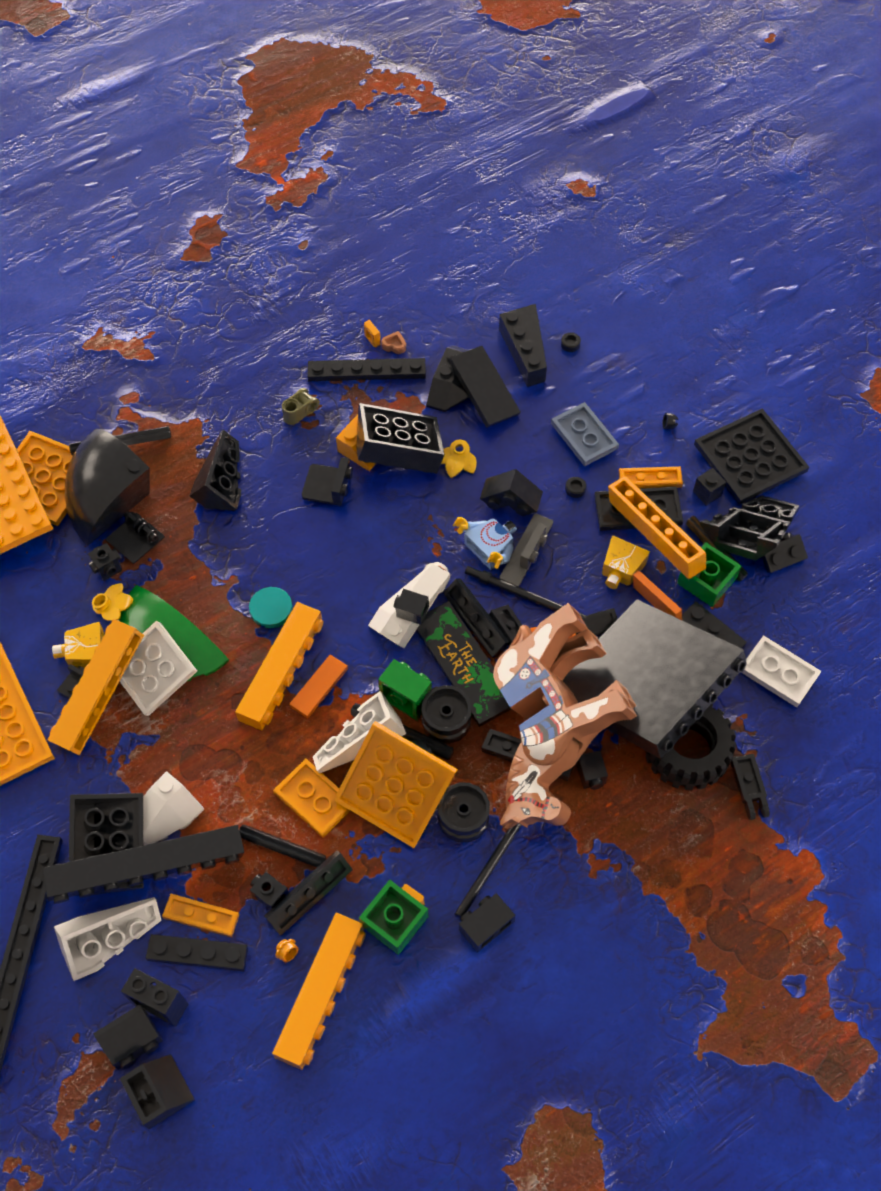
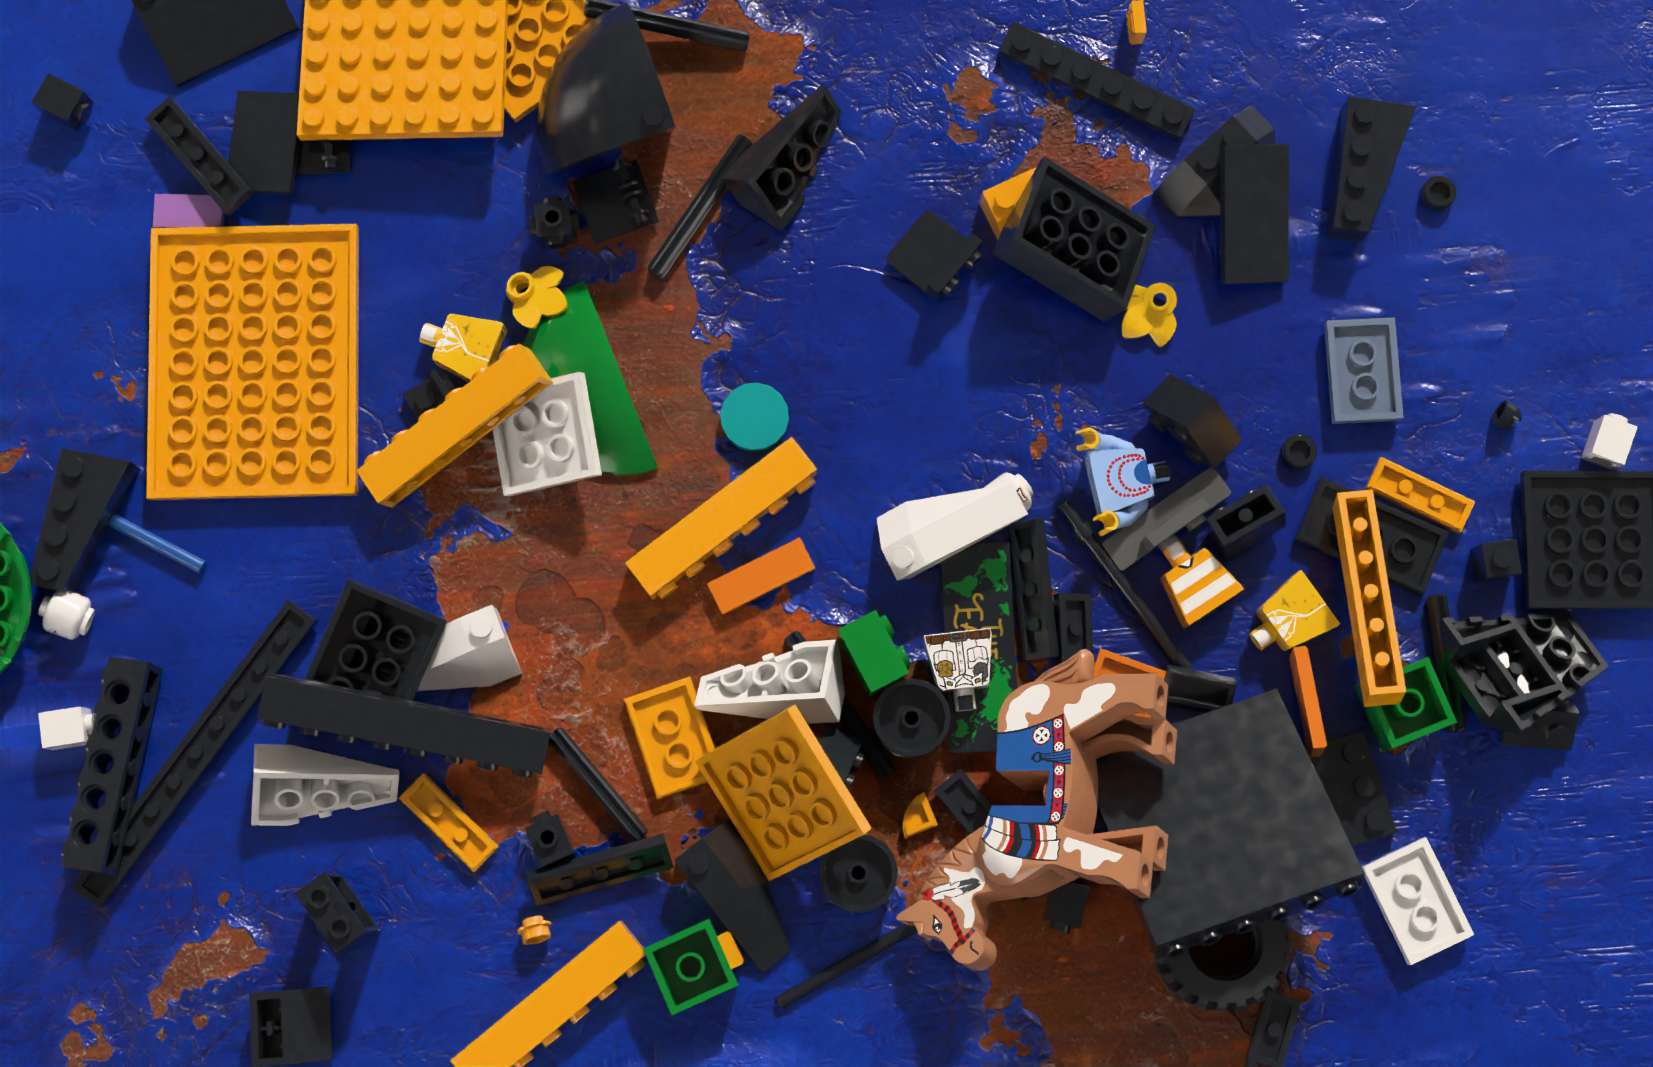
camera: 25 degrees right, 20 degrees up
black slope [93,1005,163,1070] -> none
black plate [146,934,248,971] -> none
olive piece [282,388,320,425] -> none
nougat tile [381,331,406,354] -> none
black brick [393,588,429,625] -> none
black brick [459,893,516,953] -> none
none -> black axle [648,134,752,279]
none -> black wedge [675,818,791,973]
none -> light orange tile [902,793,938,839]
none -> torso [923,628,992,712]
none -> torso [1160,540,1244,629]
none -> black brick [1206,484,1286,561]
none -> white brick [1581,413,1637,471]

